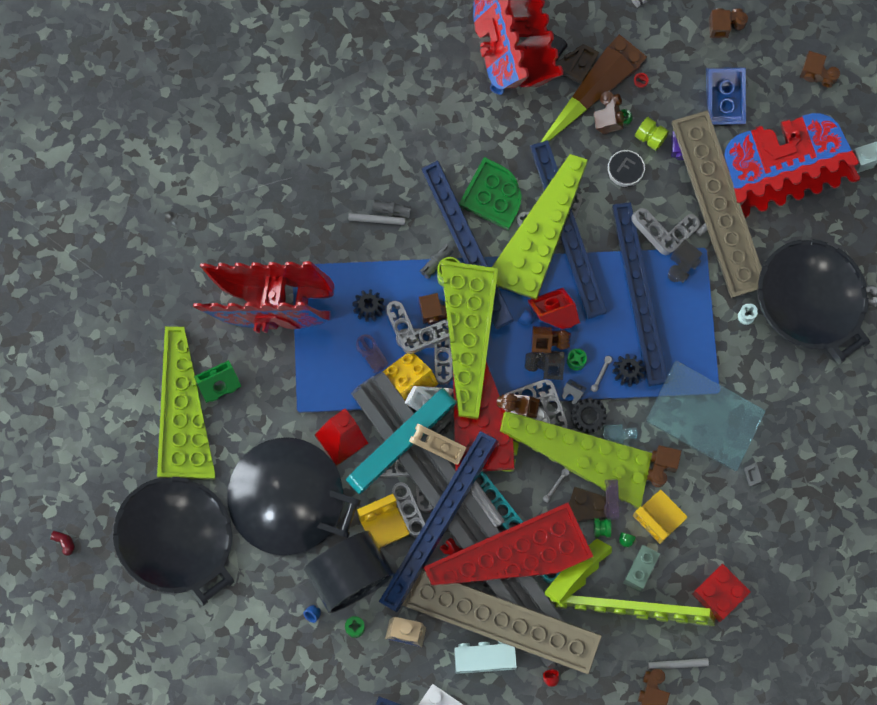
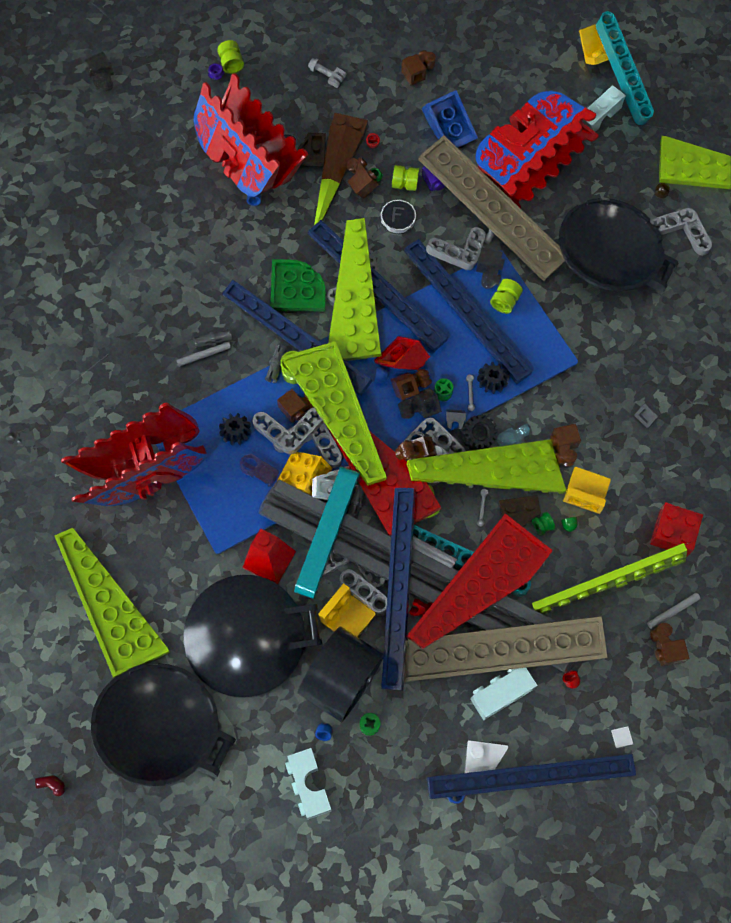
camera: 25 degrees left, 5 degrees down
green brick [194,360,241,403] -> none
tan torso [385,617,426,647] -> none
tan plate [409,423,467,465] -> none
lime slope [545,539,612,604] -> none
clear purple piece [604,479,619,520] -> none
sand green brick [623,545,660,592] -> none
clear light blue piece [646,361,765,472] -> none
light aqua bush [738,304,758,325] -> none
reddish brown brick [800,51,840,88] -> none
none -> light aqua arch [285,748,331,820]
none -> lime wheel [490,279,523,314]

